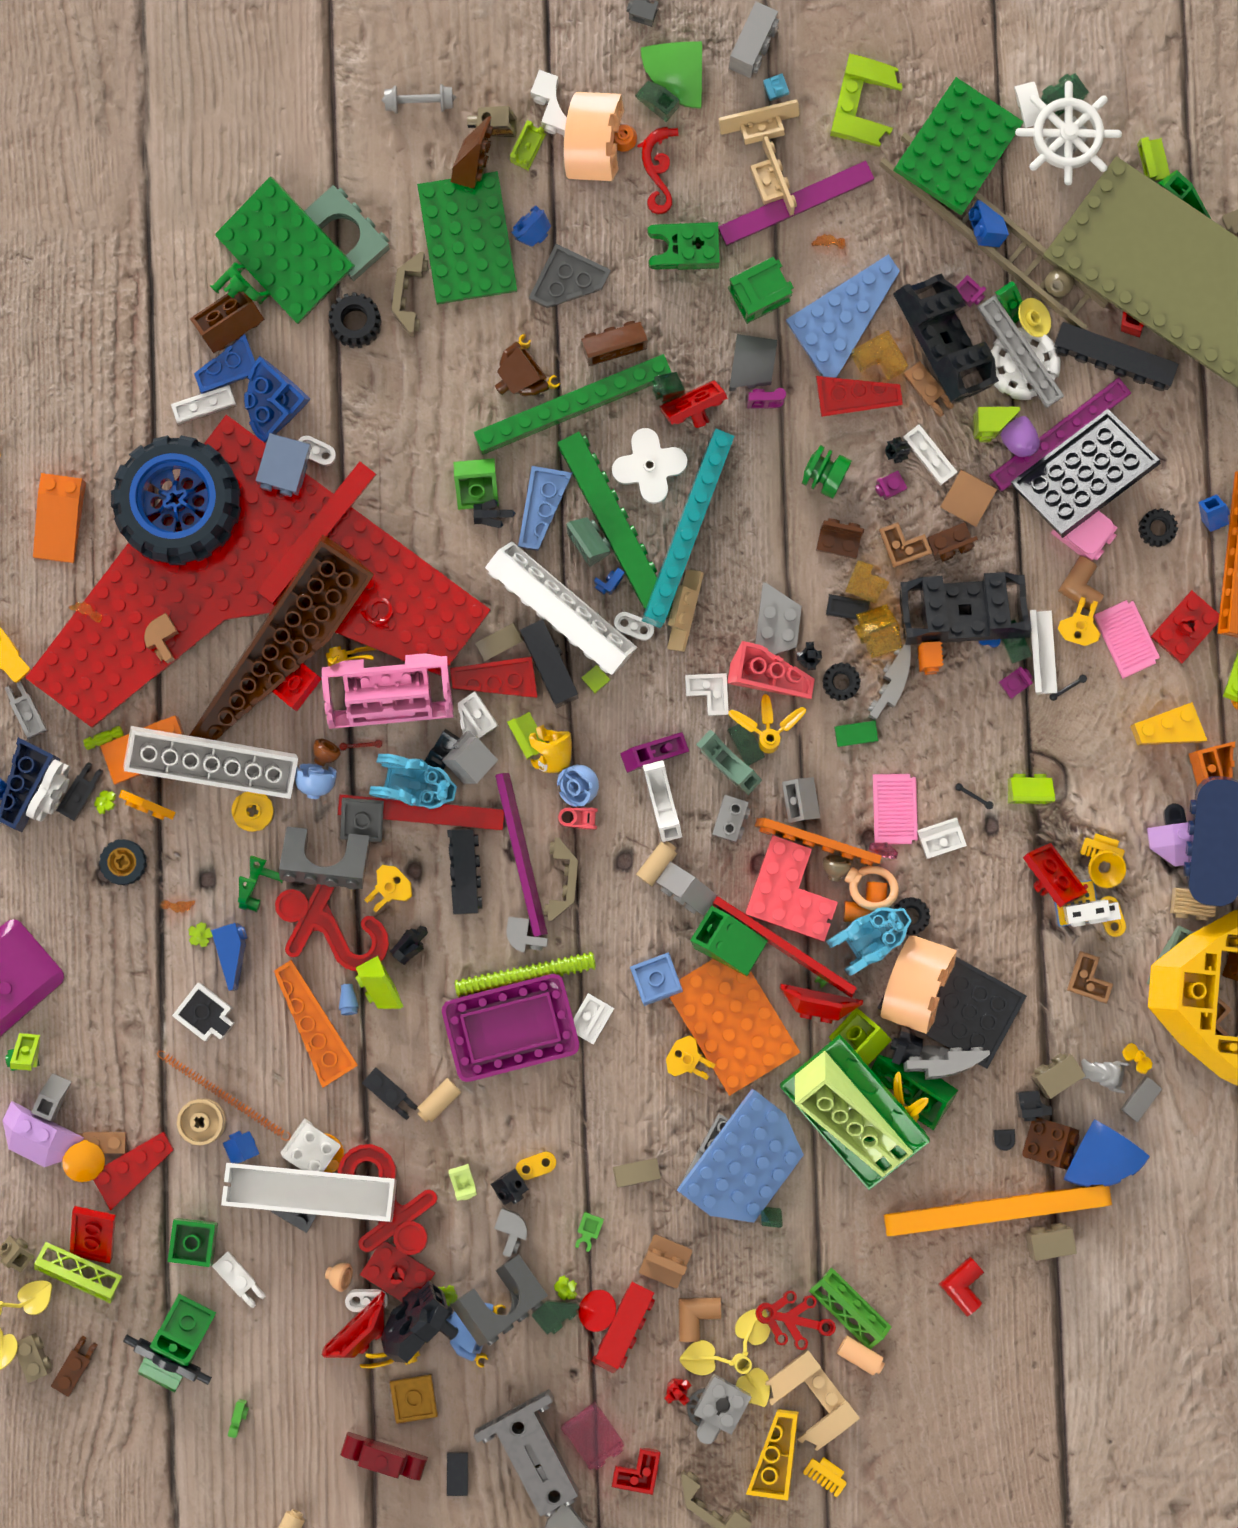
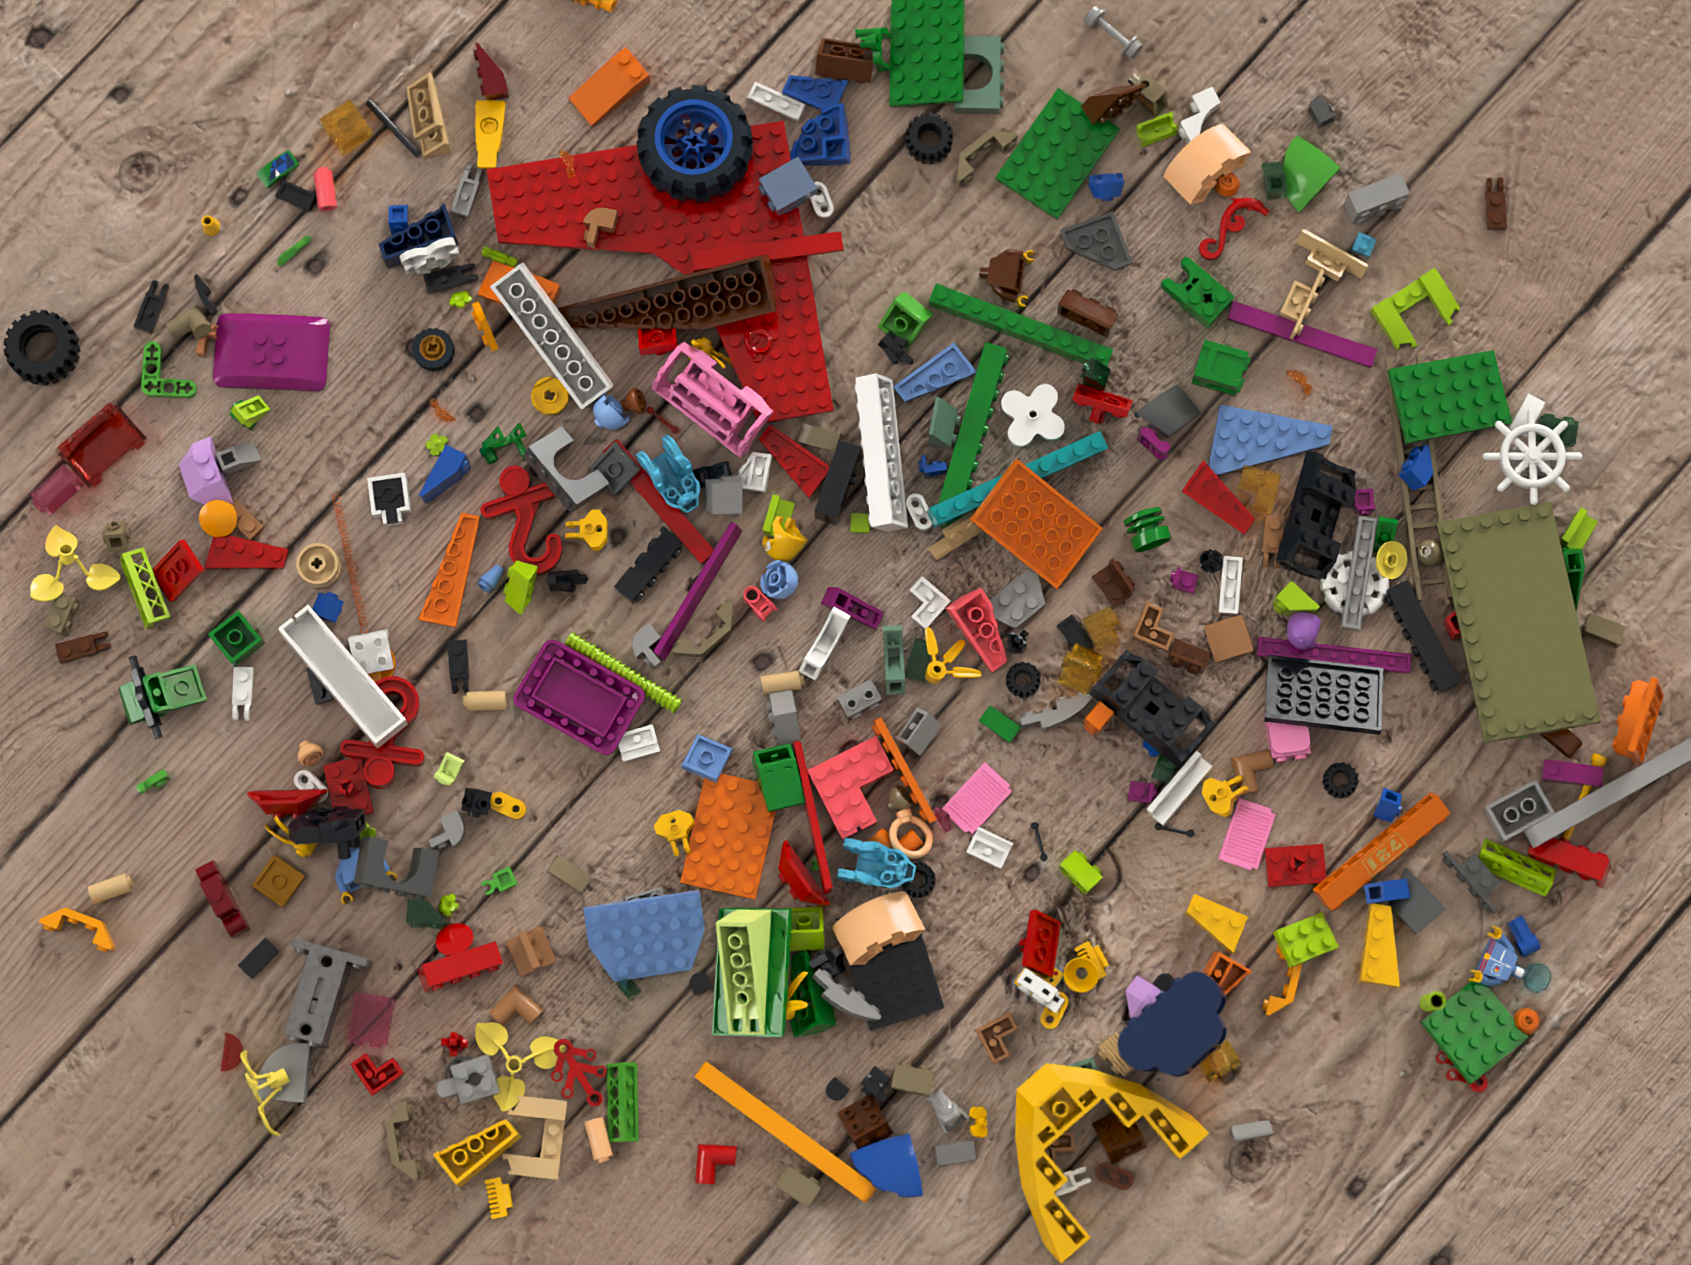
camera: 50 degrees right, 5 degrees down
none -> black tile [690,973,713,995]
none -> orange plate [969,459,1103,589]

